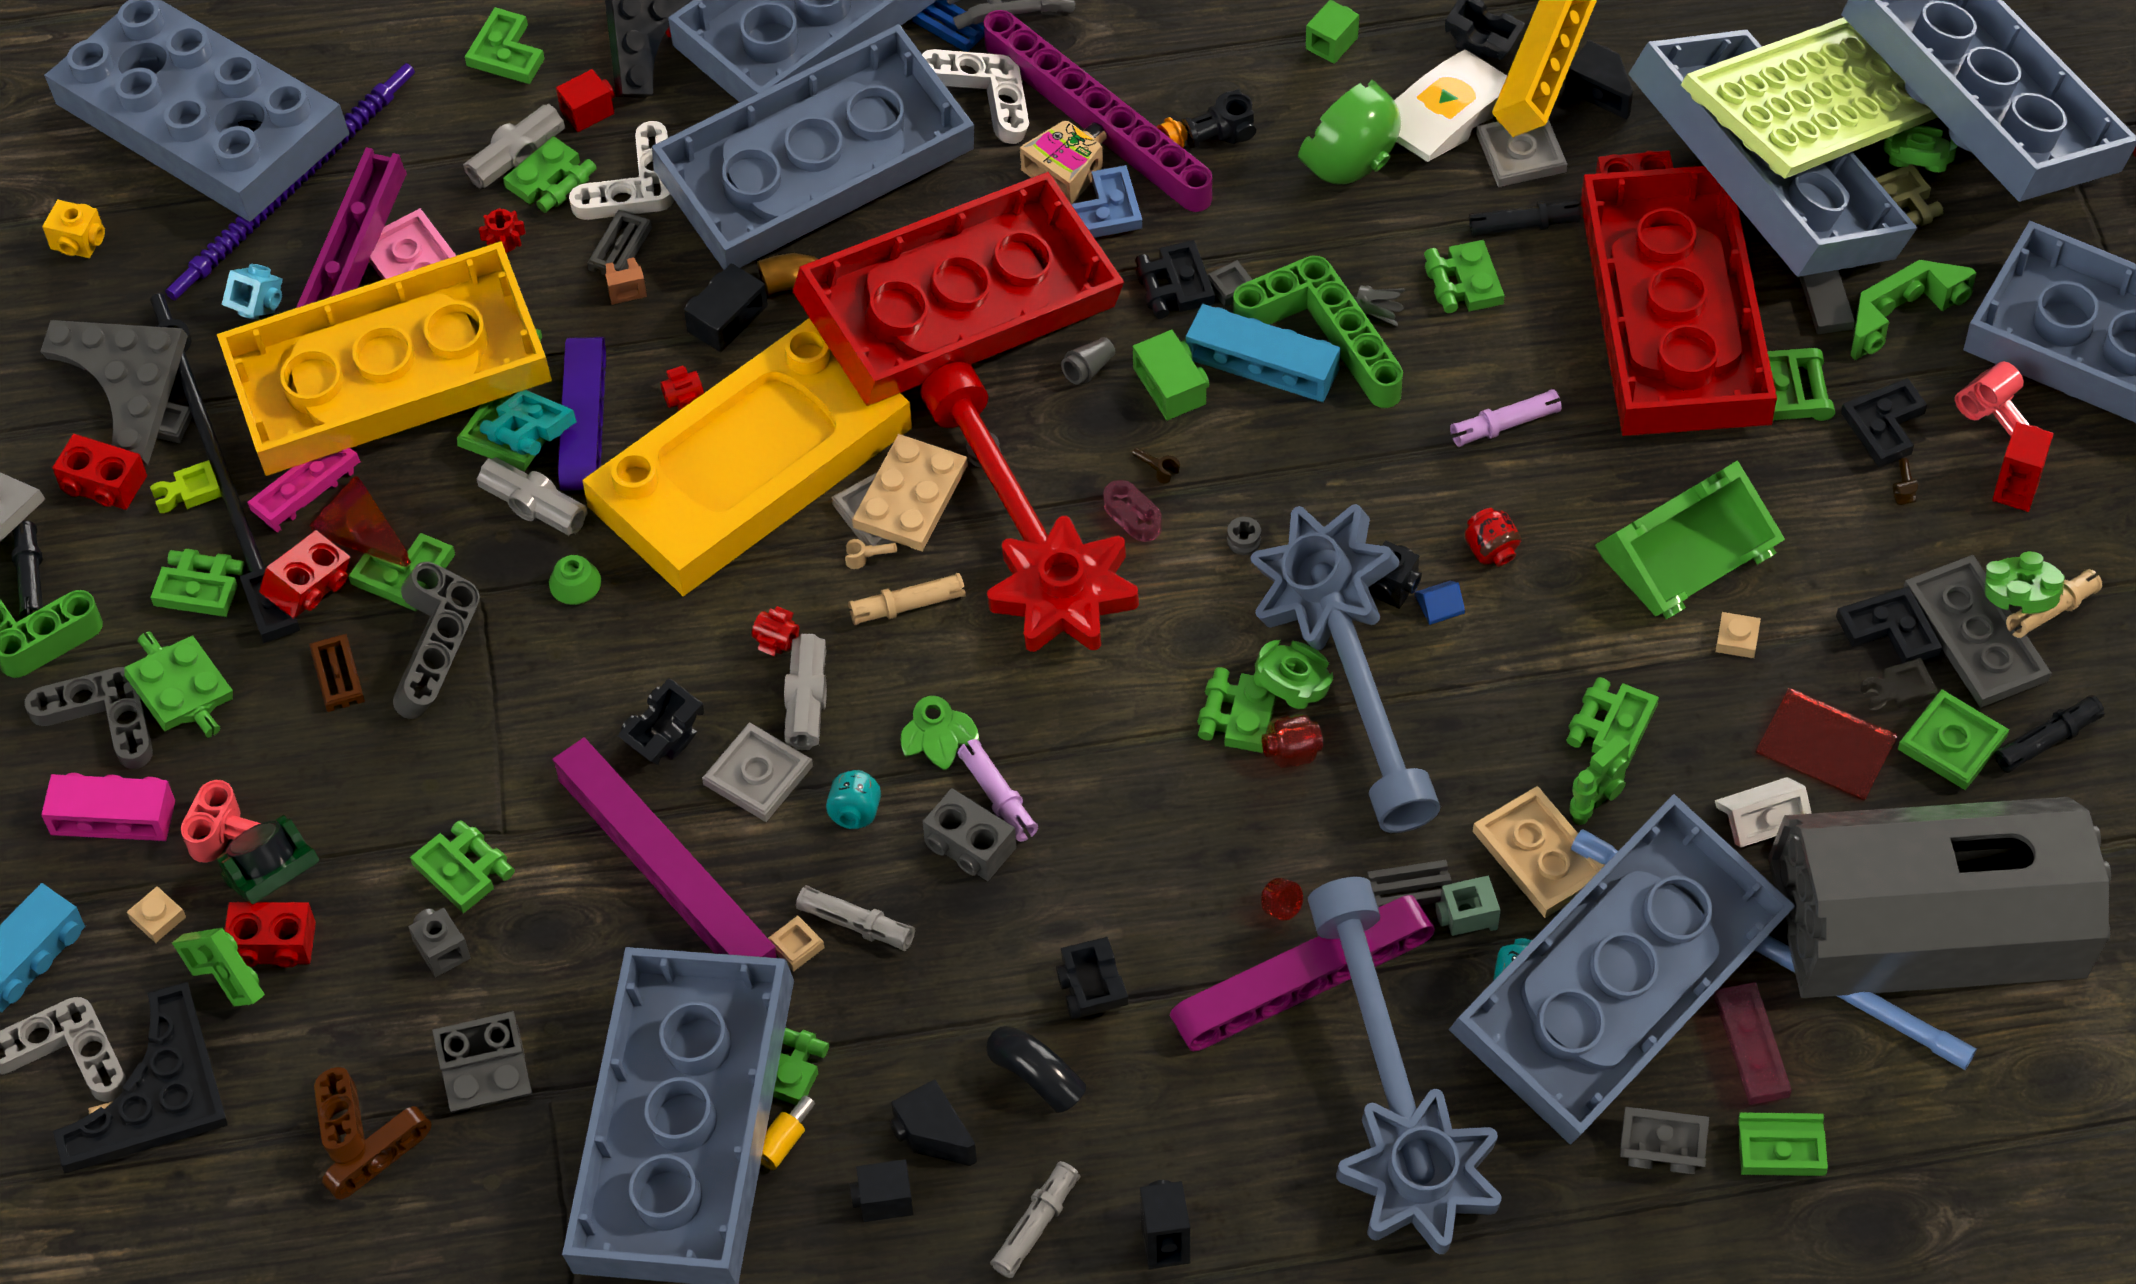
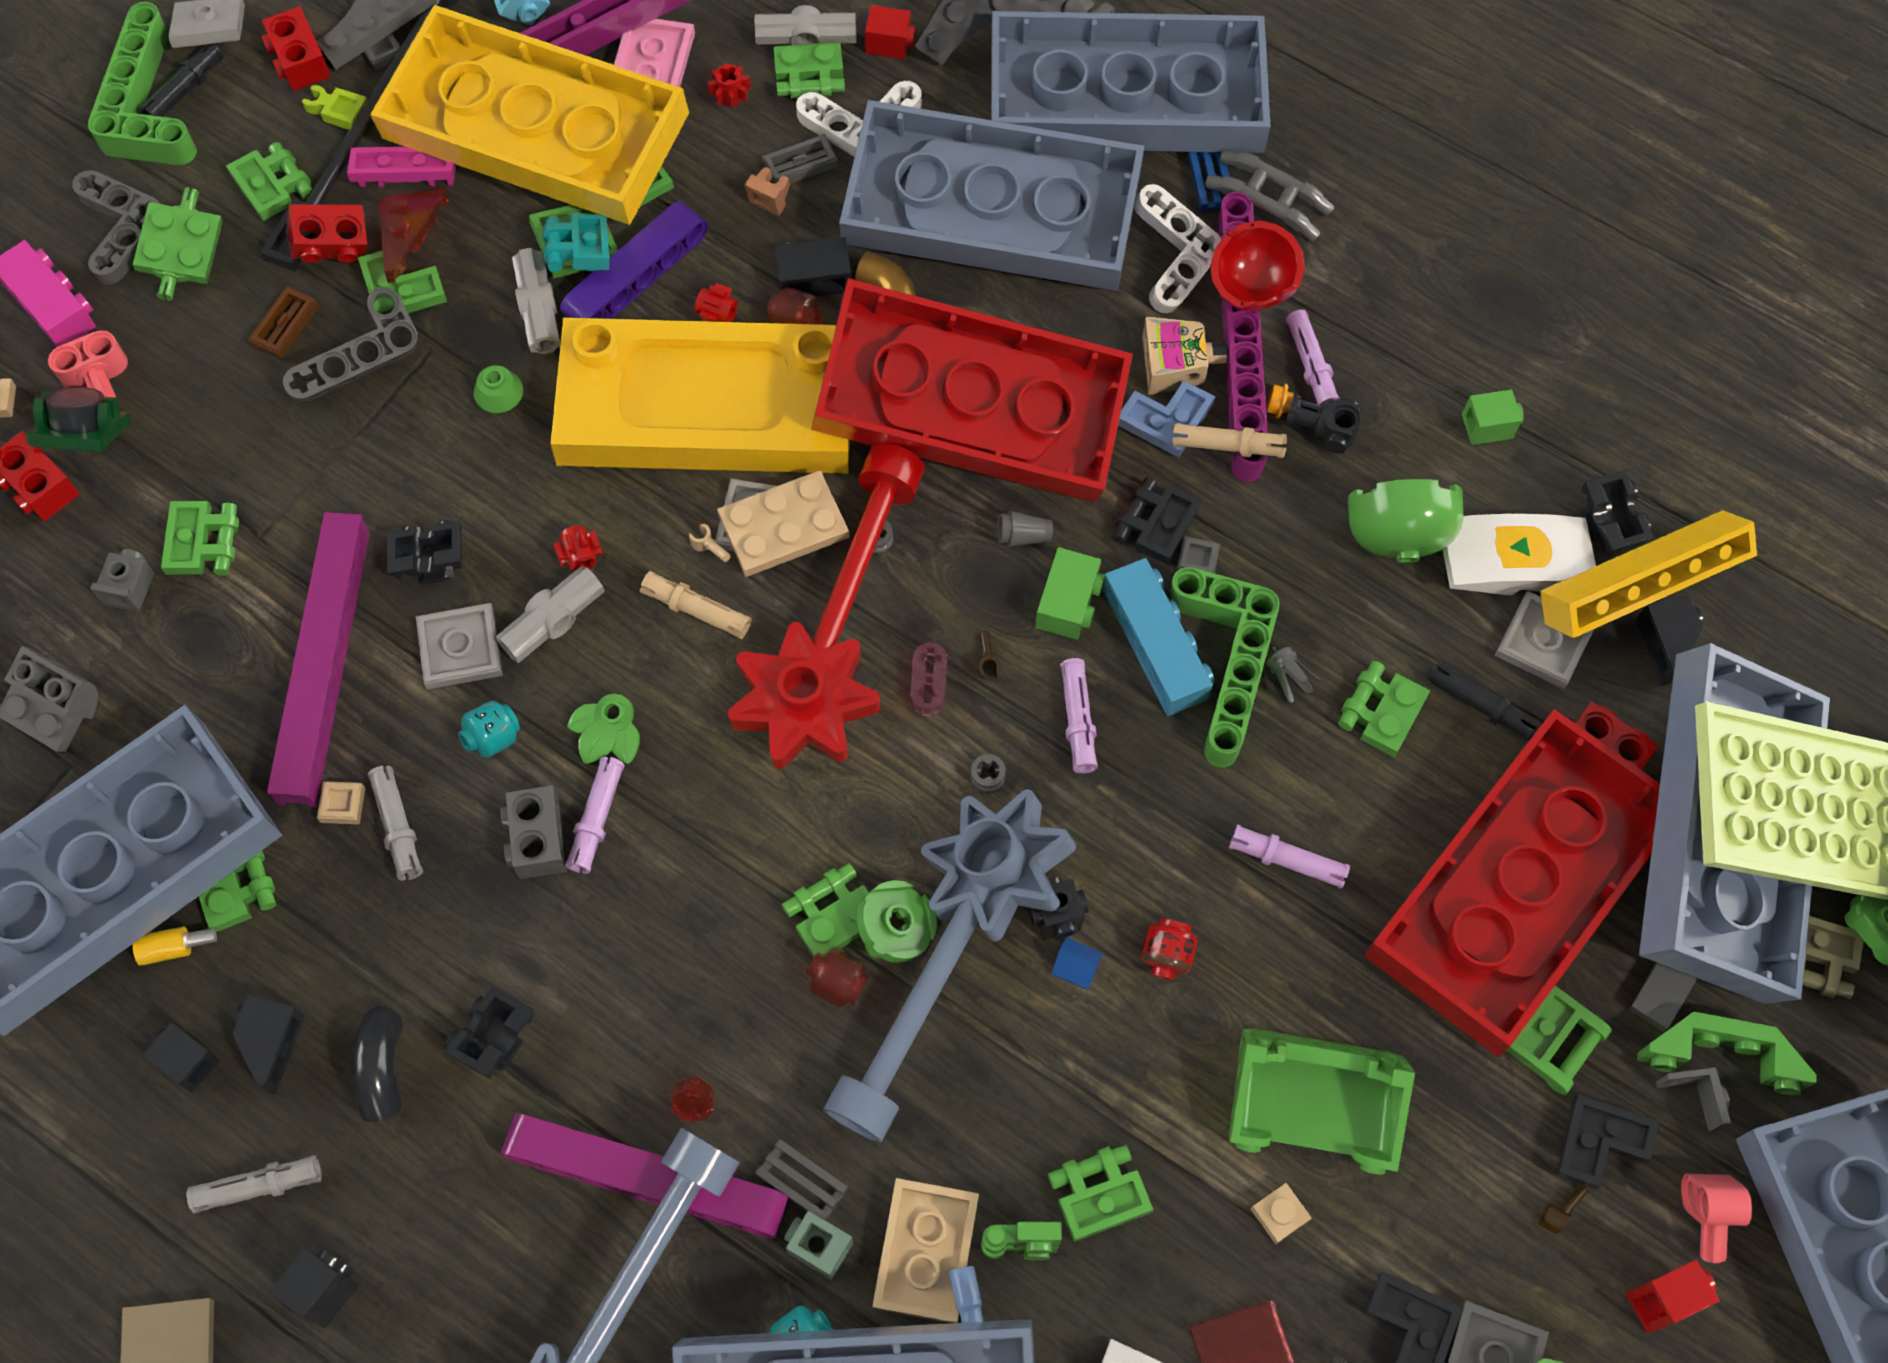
camera: 40 degrees right, 10 degrees up
none -> clear red head [767,287,822,325]
none -> lavender pin [1060,658,1098,773]
none -> tan pin [1172,423,1287,458]
none -> red cylinder [1210,221,1305,312]
none -> lavender pin [1286,310,1340,406]
none -> dark grey bracket [1655,1067,1731,1132]

